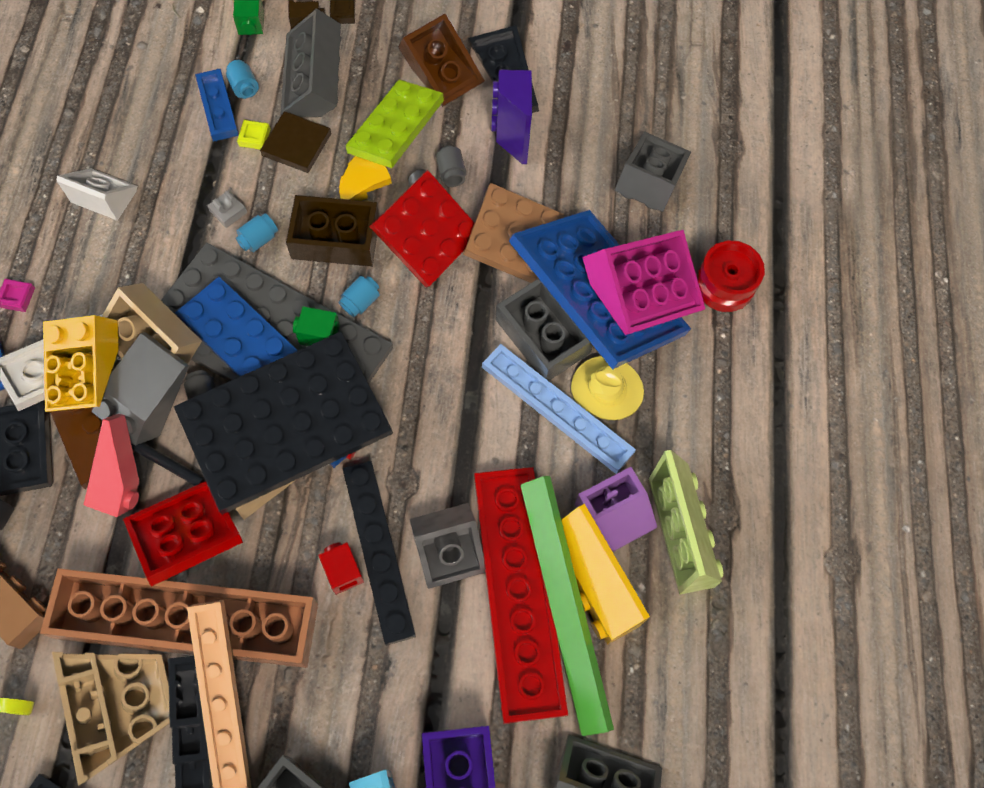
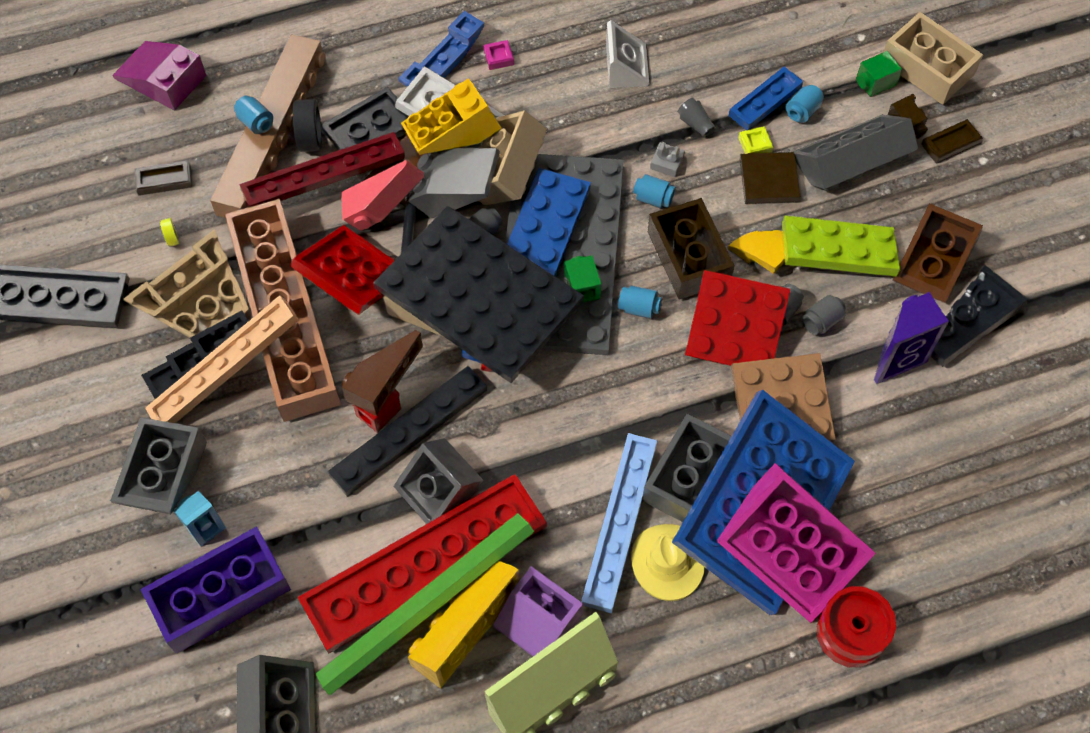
camera: 70 degrees right, 5 degrees down
dark grey slope [614,131,691,212] -> none
none -> dark red plate [239,132,405,207]
none -> reddish brown slope [342,330,423,416]
none -> dark grey cone [677,98,716,138]

